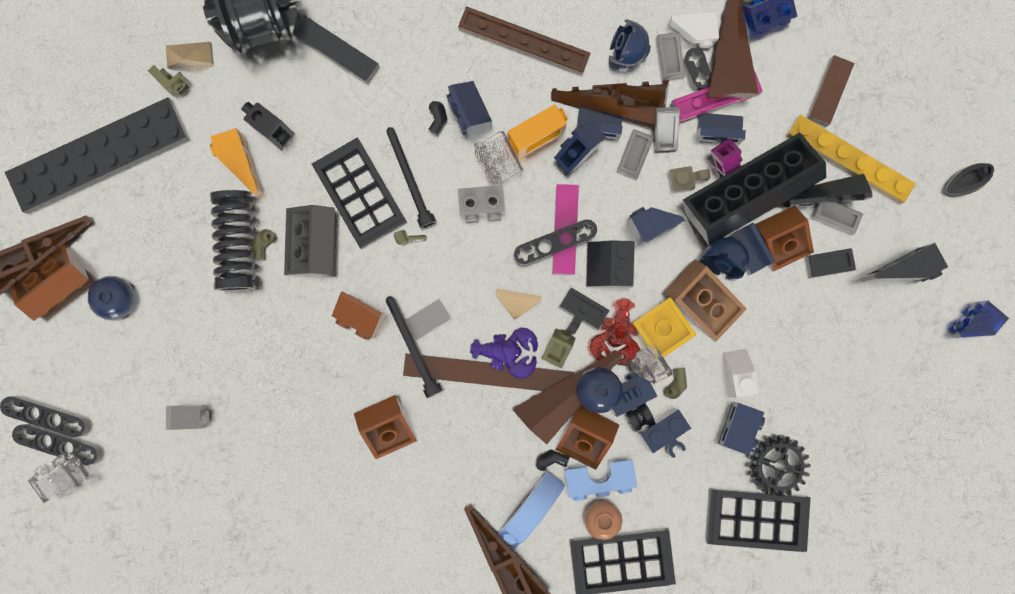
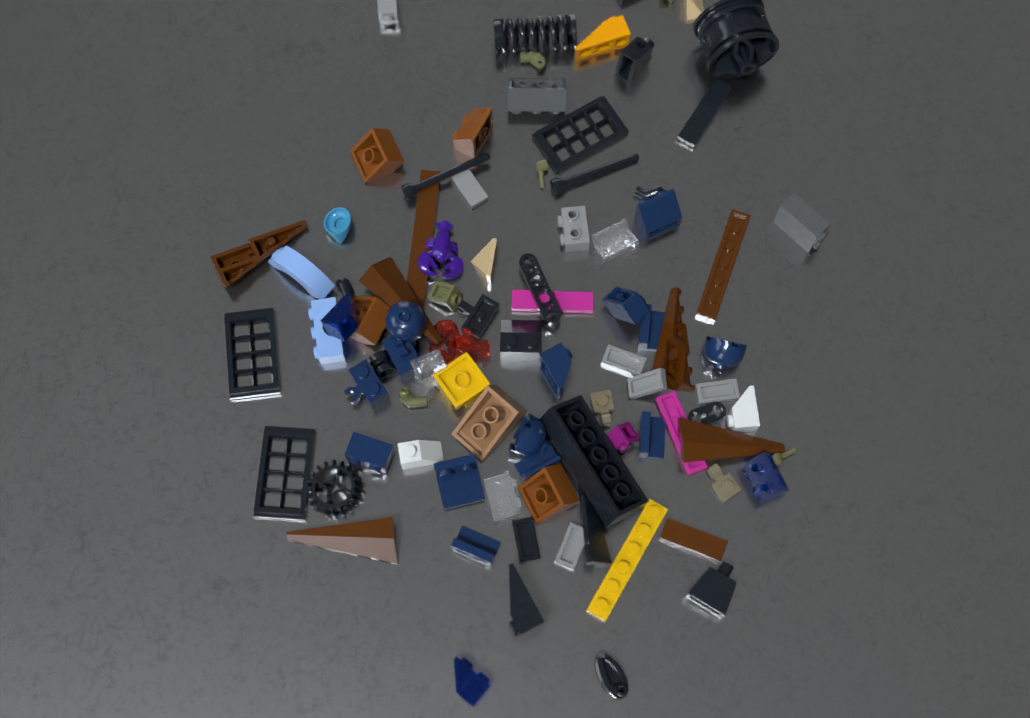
camera: 90 degrees right, 15 degrees down
light orange window [507,104,568,159] -> none
nougat piece [584,501,623,540] -> none
none -> wedge [286,517,398,564]
none -> clear blue slope [320,292,359,342]
none -> dark azure piece [324,207,352,244]
none -> dark blue bracket [433,454,485,510]
none -> dark blue panel [451,526,501,566]
none -> clear bracket [483,471,522,522]
none -> black torso [686,561,737,618]
none -> dark tan plate [707,463,741,503]

